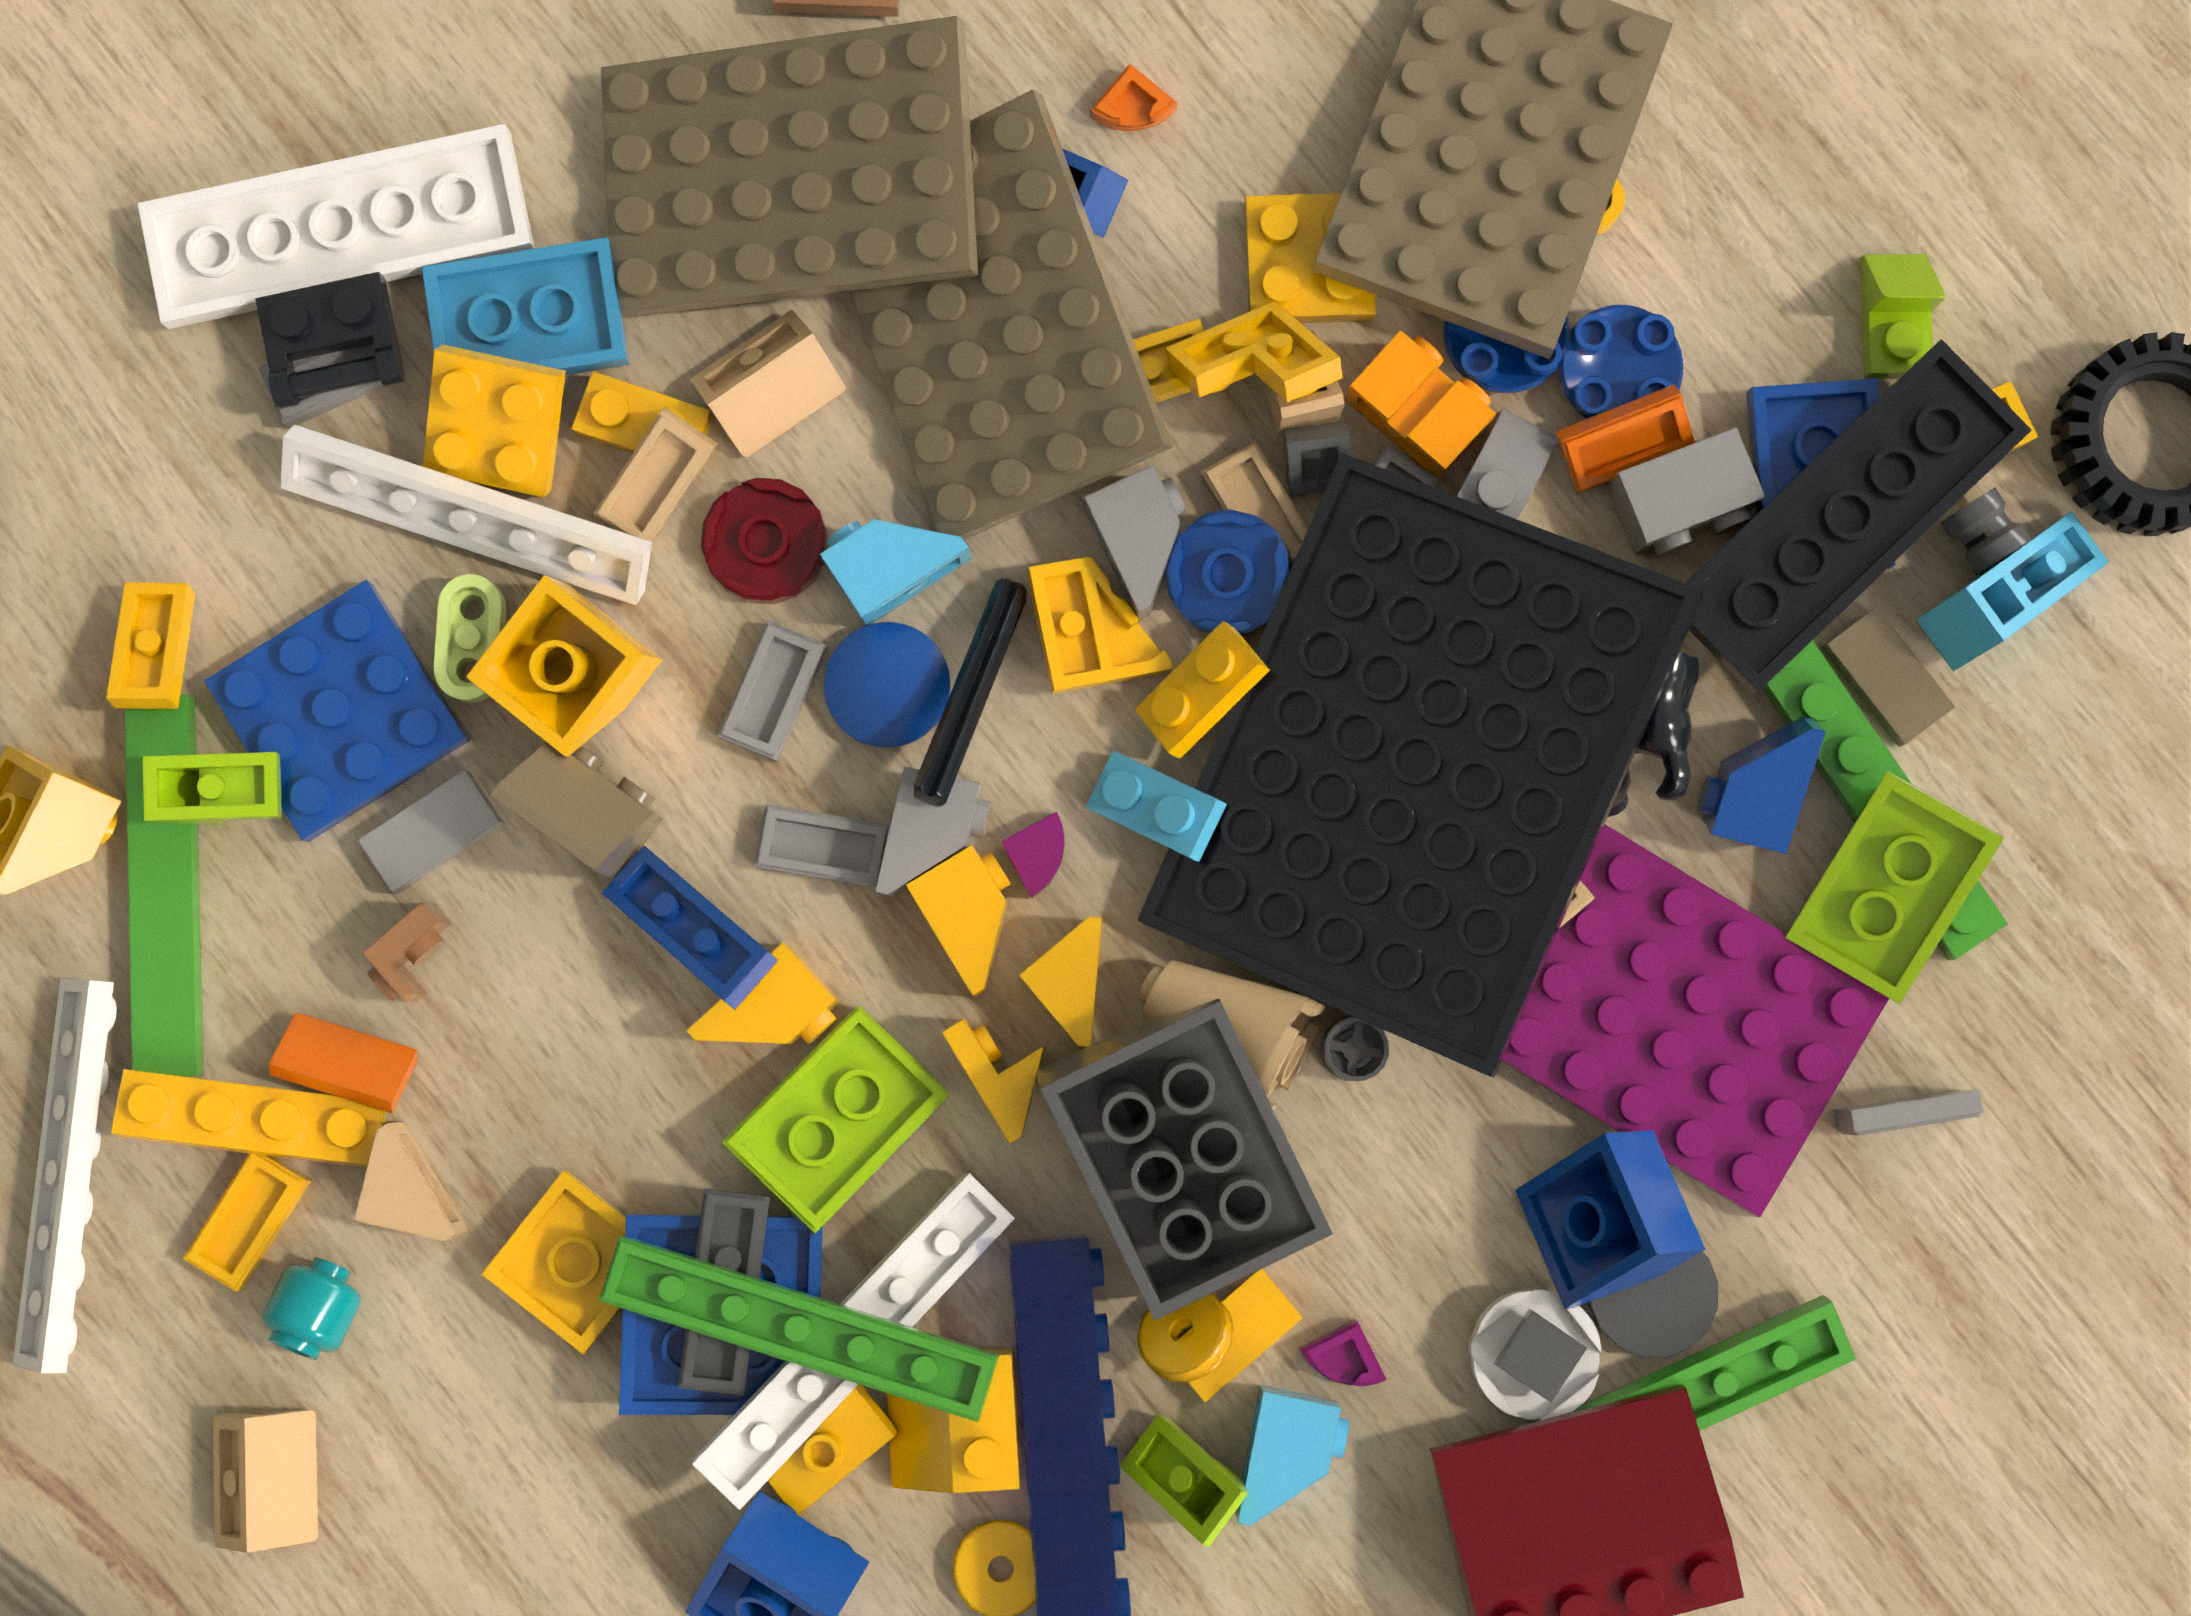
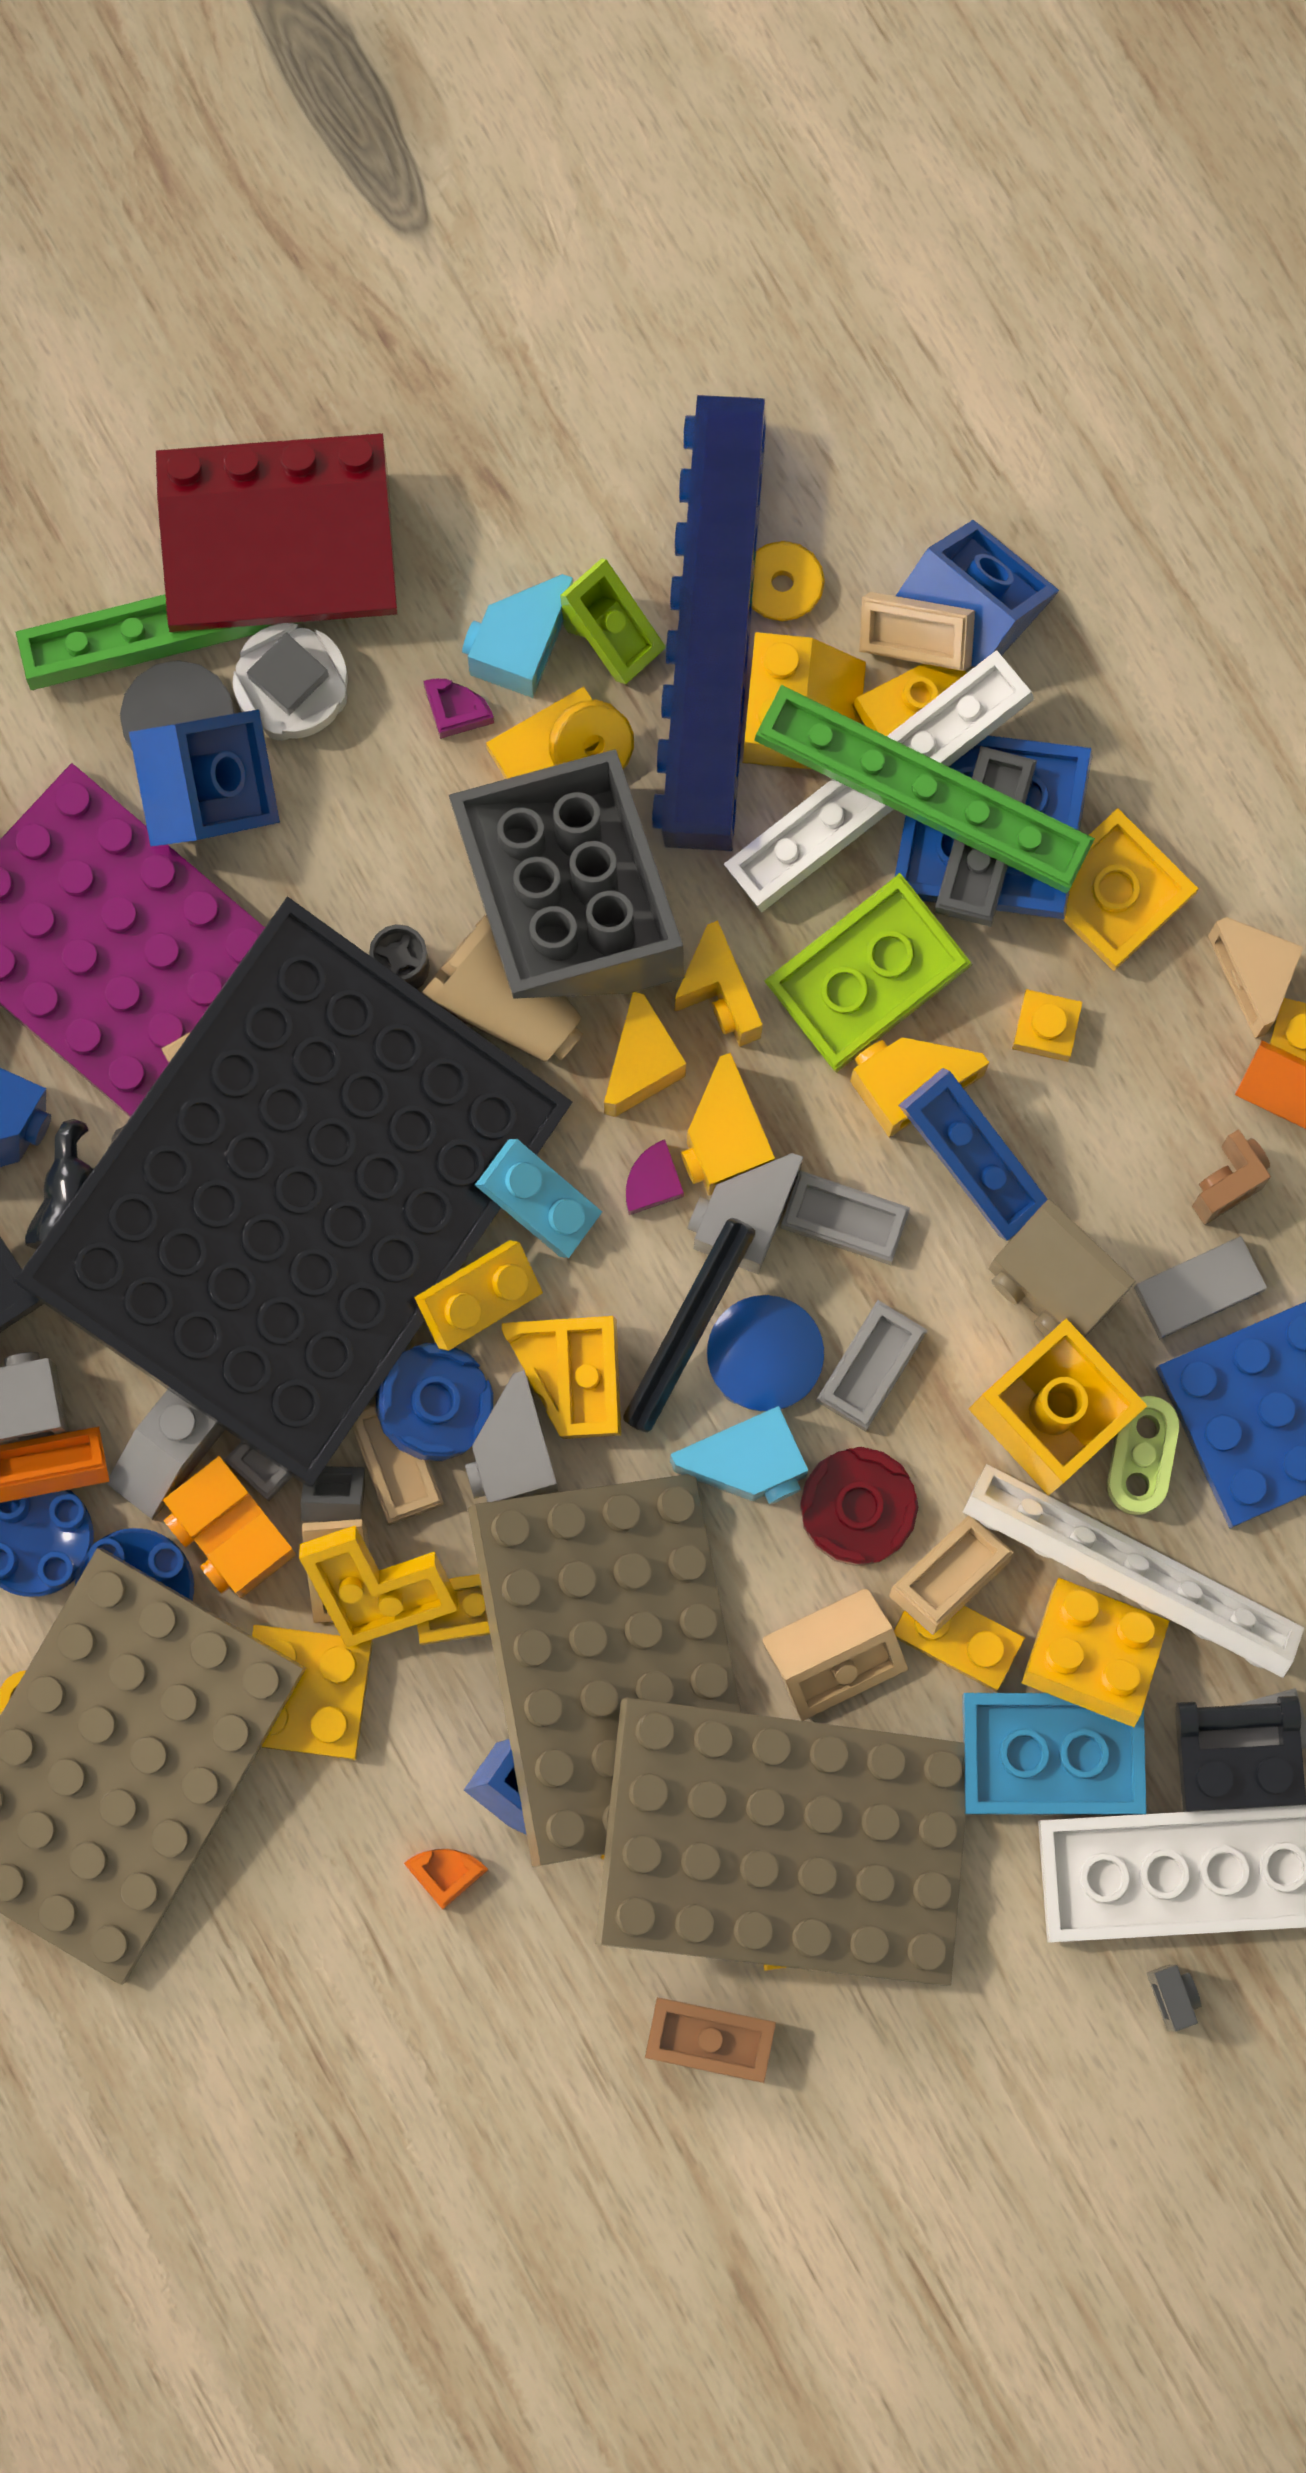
camera: 175 degrees left, 5 degrees down
none -> tan tile [859,592,975,671]
none -> yellow plate [1012,989,1082,1062]
none -> dark grey plate [1146,1965,1202,2032]

